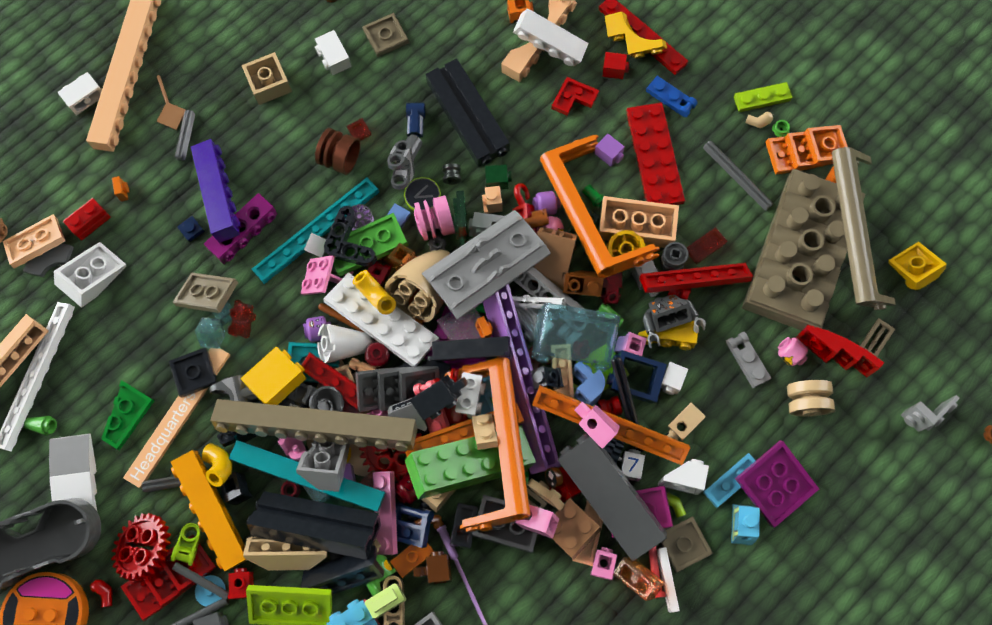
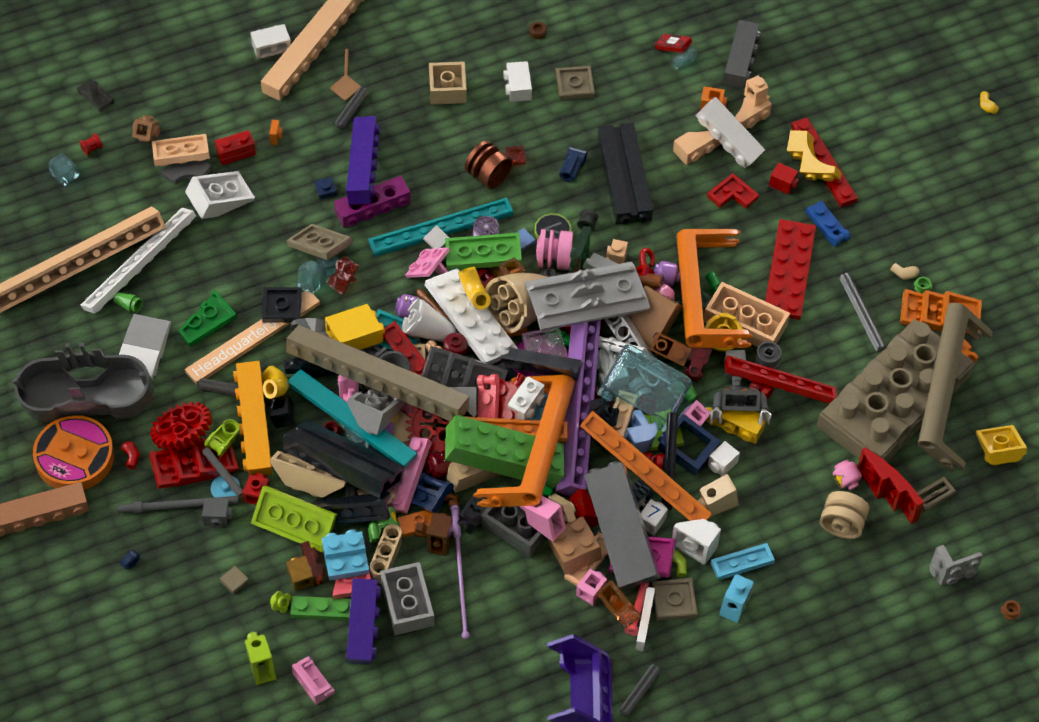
camera: 15 degrees right, 15 degrees down
black beam [324,206,377,267] -> none
yellowish green piece [365,583,406,618] -> none
dark grey connector [387,135,423,190] -> none
black hinge [410,375,469,421] -> none
tan plate [471,413,498,450] -> none
orange plate [475,316,493,338] -> none
dark green brick [485,165,512,190] -> none
tile [545,466,563,488] -> none
bright pink torso [574,401,620,449] -> none
medium lavender brick [595,133,625,167] -> none
clear red plate [686,227,727,265] -> none
light grey plate [726,332,771,388] -> none
lime plate [734,82,792,112] -> none
magenta plate [735,441,819,528] -> none

